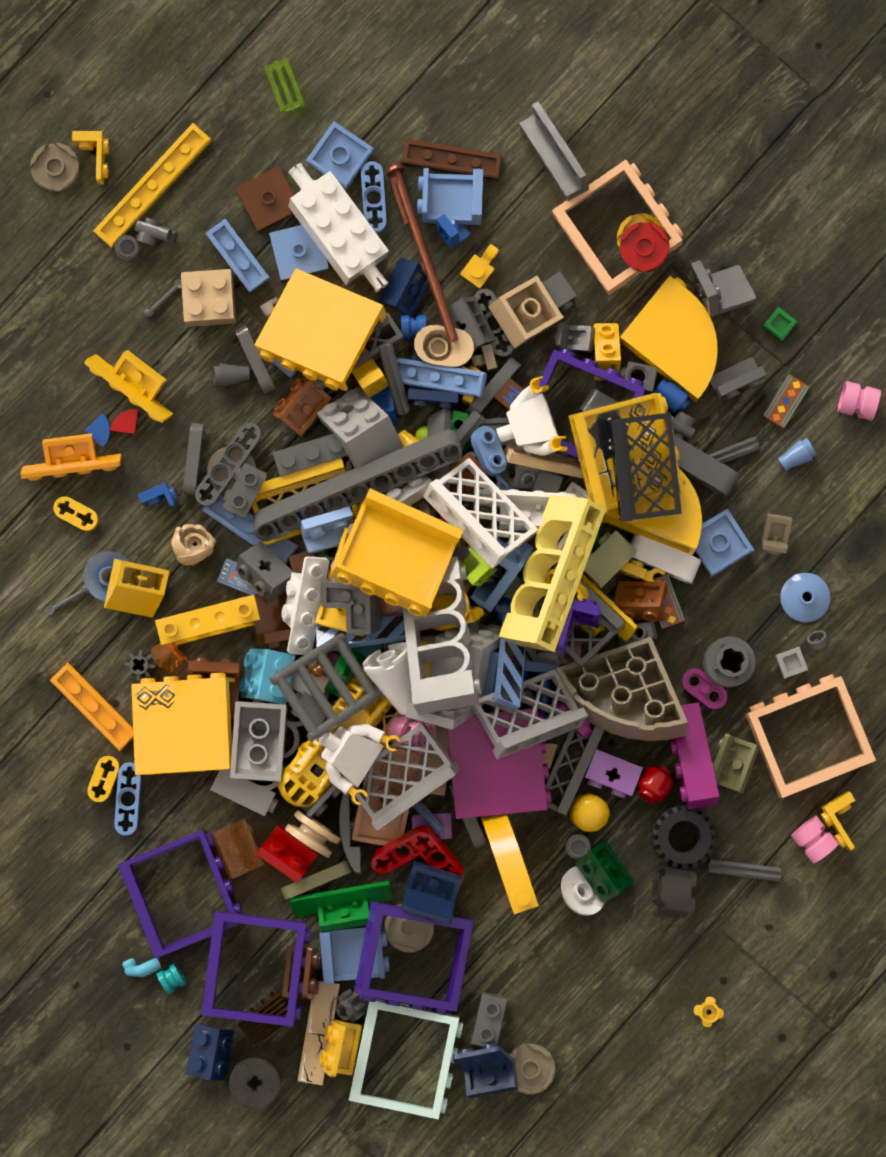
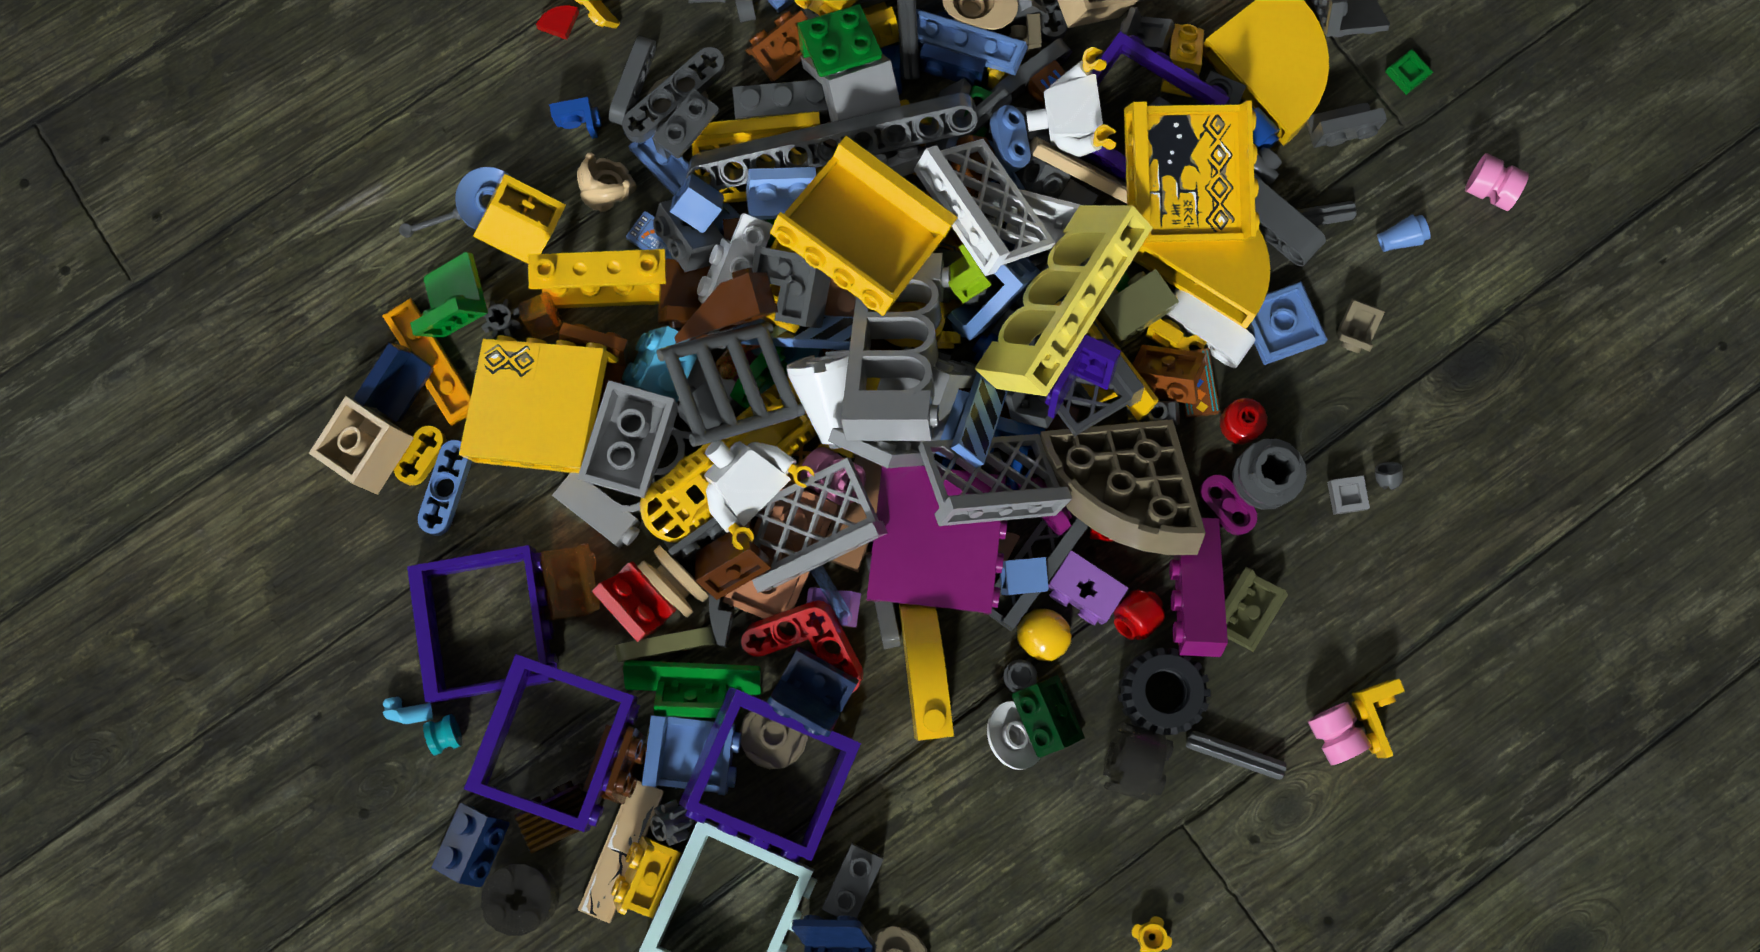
camera: 10 degrees right, 5 degrees down
light orange bracket [21,433,122,481] -> none
yellow beam [53,497,99,532] -> none
blue tile [85,413,110,449] -> none
black fence [608,412,682,522] -> none
light nougat window [745,674,876,798] -> none
dark orange tile [762,374,810,429] -> none
medium blue dish [780,573,830,622] -> none
none -> tan brick [309,396,414,495]
none -> dark blue panel [353,343,434,422]
none -> green bracket [410,252,488,338]
none -> medium blue panel [670,173,724,233]
none -> reddish brown slope [674,268,778,344]
none -> reddish brown panel [695,522,771,600]
none -> green bracket [797,4,882,77]
none -> medium blue panel [1000,557,1049,595]
none -> red head [1220,398,1267,444]

